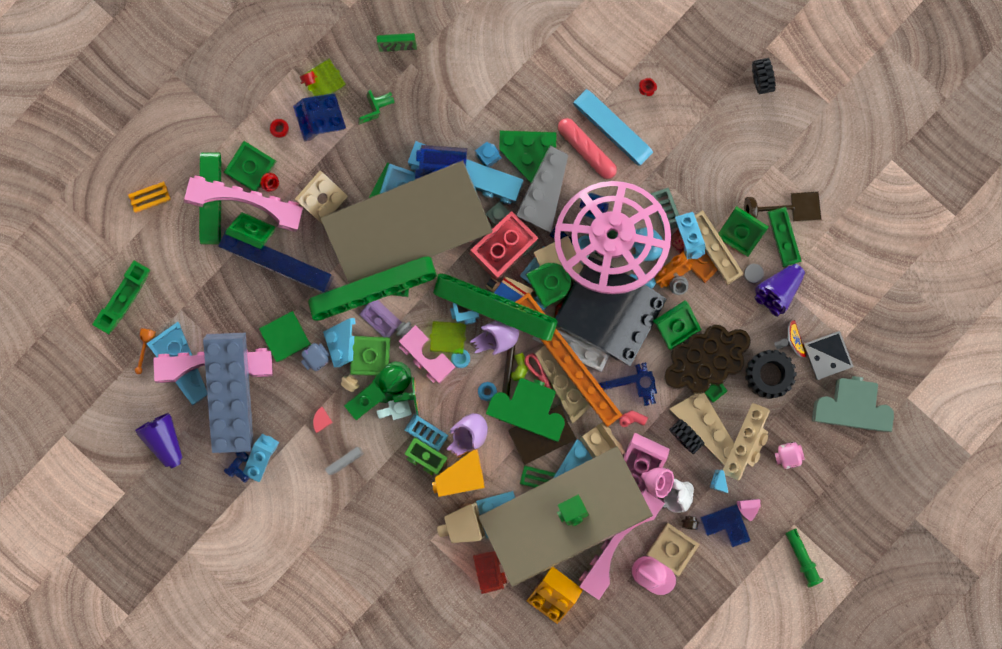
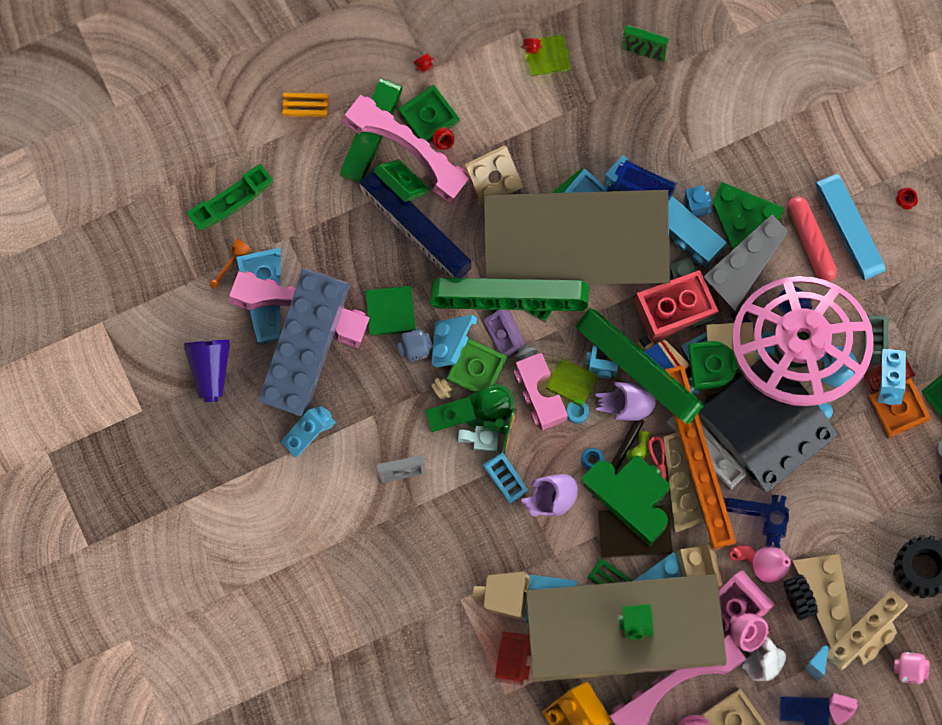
camera: 25 degrees right, 10 degrees down
clear blue piece [224,452,249,483] -> none
red plate [270,119,289,138] -> none
clear blue bracket [293,93,346,142] -> none
coral tile [313,407,333,433] -> none
green bracket [358,90,395,125] -> none
bright green brick [405,438,448,476] -> none
light orange slope [432,449,485,497] -> none
green tile [653,300,702,350] -> none
orange hinge [654,252,693,288] -> none
dark brown plate [664,325,751,394] -> none
light grey plate [669,276,689,295] -> none
dark brown plate [681,516,700,530] -> none
tan tile [695,210,744,285] -> none
green tile [705,384,728,403] -> none
none -> red plate [414,53,434,73]
none -> bright pink helmet [753,547,791,583]

